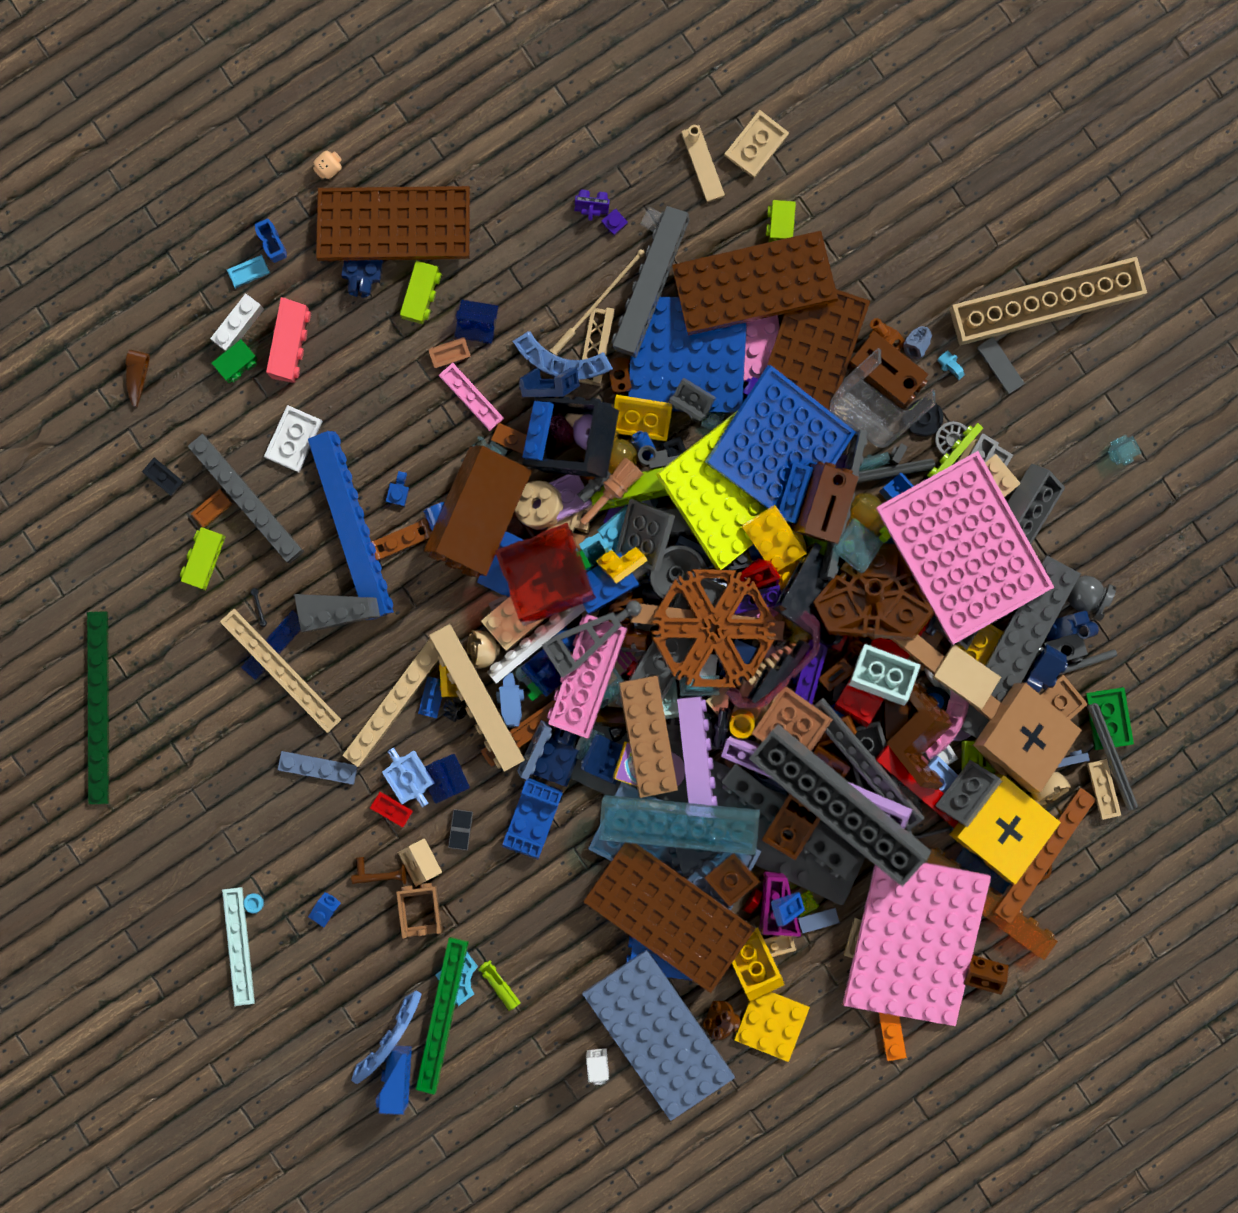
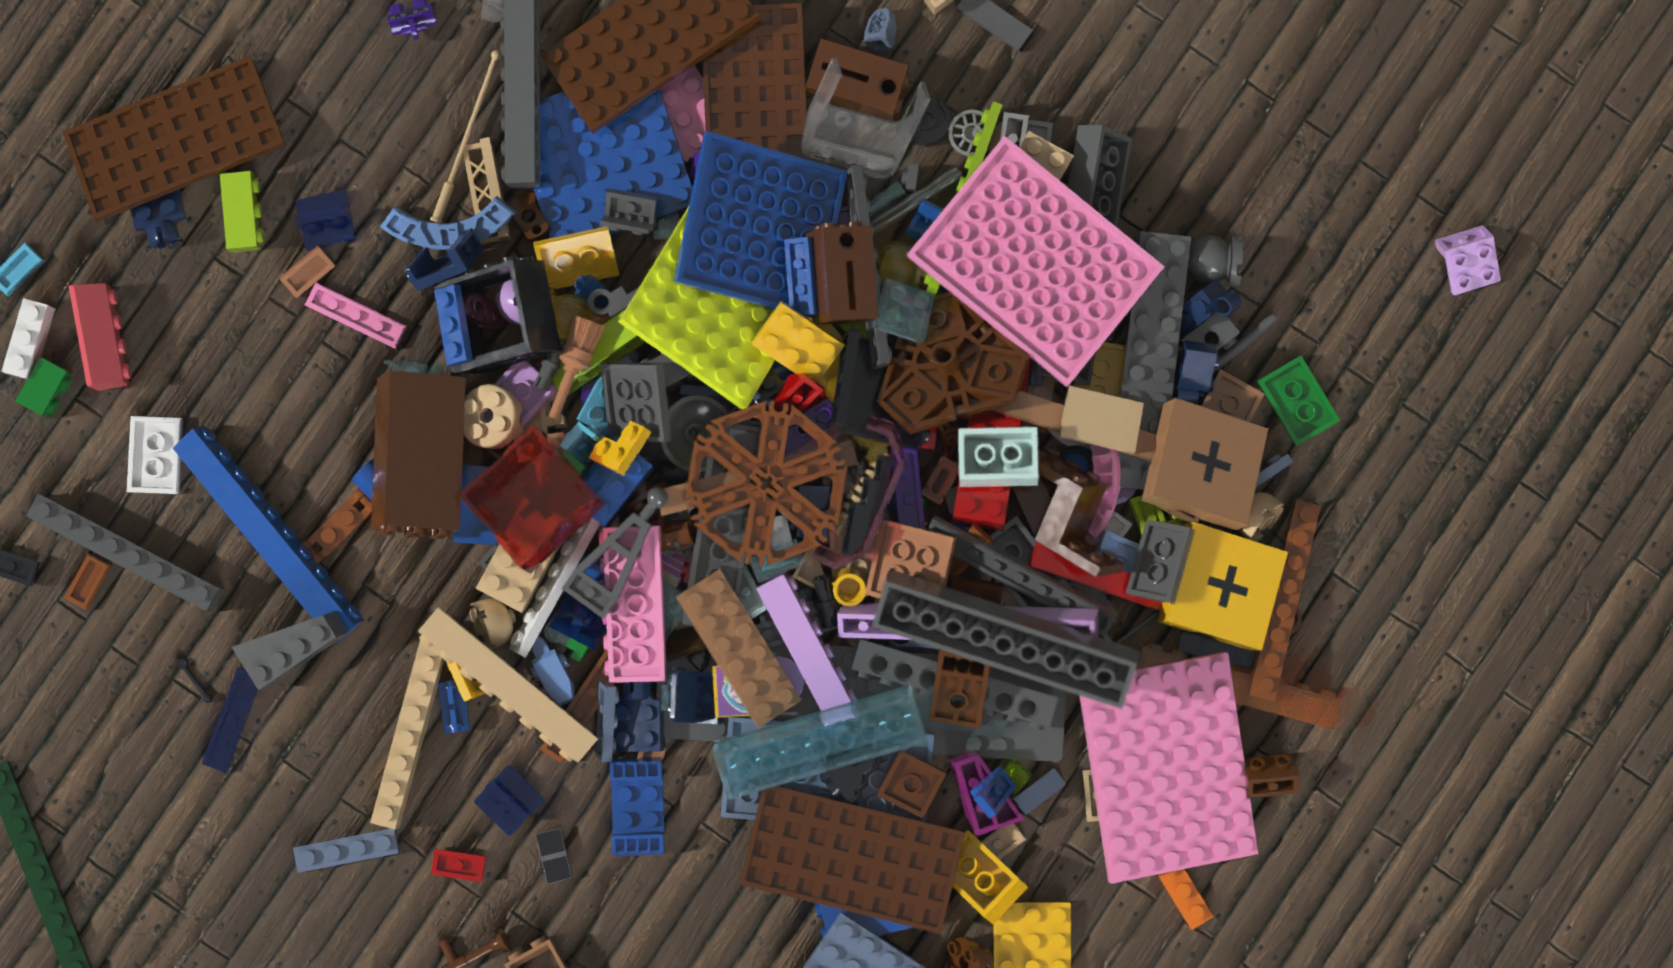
camera: 20 degrees left, 0 degrees up
lime brick [180,527,226,590] -> none
tan plate [220,609,342,733] -> none
blue brick [255,219,287,263] -> none
light nougat head [313,151,342,179] -> none
light blue plate [382,748,435,807] -> none
blue plate [386,471,409,506] -> none
tan panel [398,839,442,886] -> none
black gear [443,697,467,722] -> none
dark orange plate [491,423,527,455] -> none
dark purple plate [601,208,628,236] -> none
black tile [663,436,687,457] -> none
red tile [743,888,762,914] -> none
dark orange bracket [869,318,905,351] -> none
medium azure piece [937,351,965,380] -> none
tan plate [1087,759,1121,820] -> none
dark grey axle [1088,703,1138,810] -> none
clear light blue brick [1108,435,1141,466] -> none

